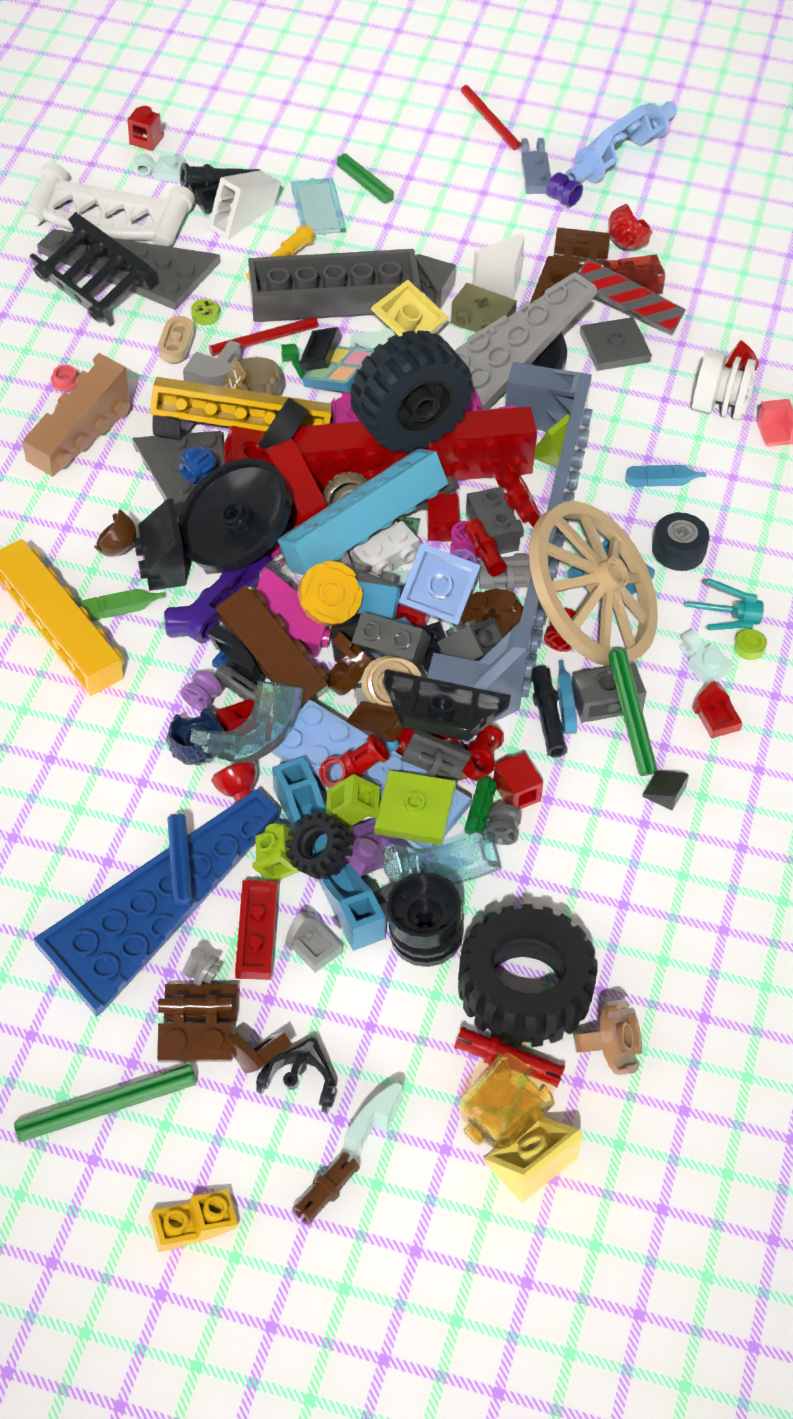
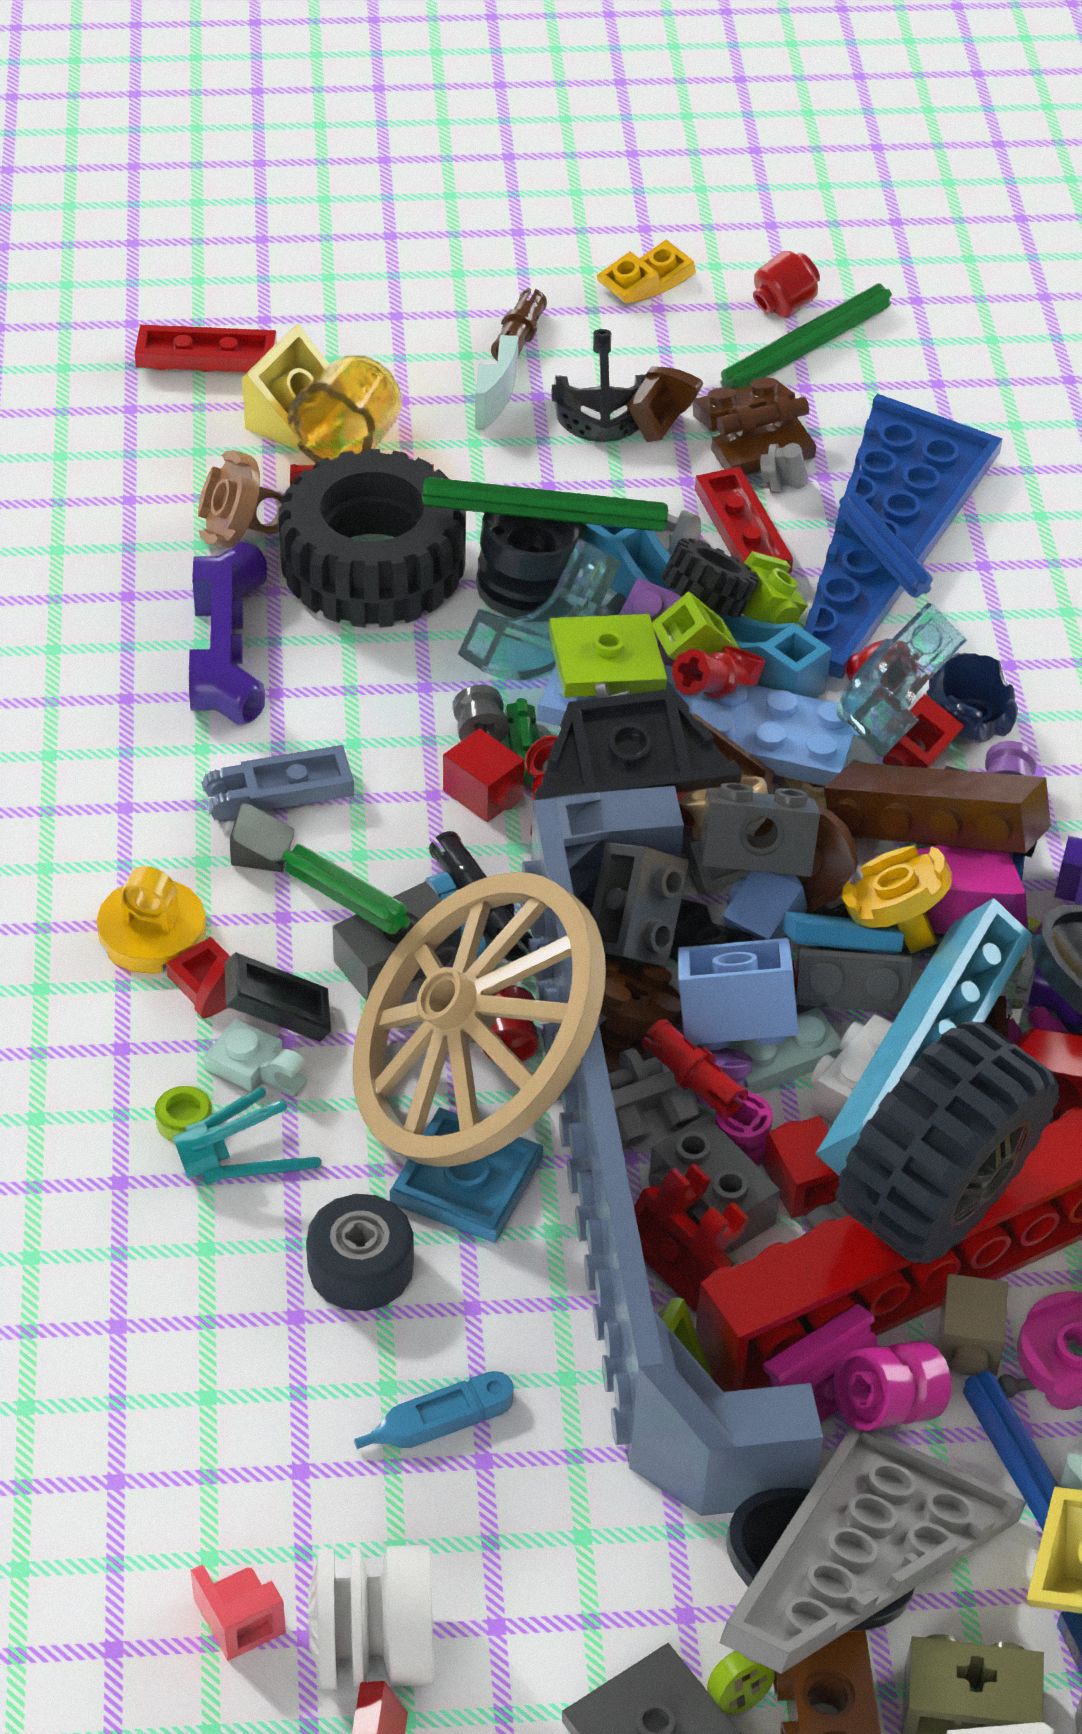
camera: 160 degrees right, 5 degrees down
none -> yellow tile [96,866,207,974]
none -> red plate [134,324,277,373]
none -> dark purple plate [189,541,268,726]
none -> sand blue hinge [201,745,354,822]
none -> black tile [224,952,331,1042]
none -> green axle [422,477,669,532]
none -> lime tile [707,1651,775,1714]
none -> red head [753,251,820,318]

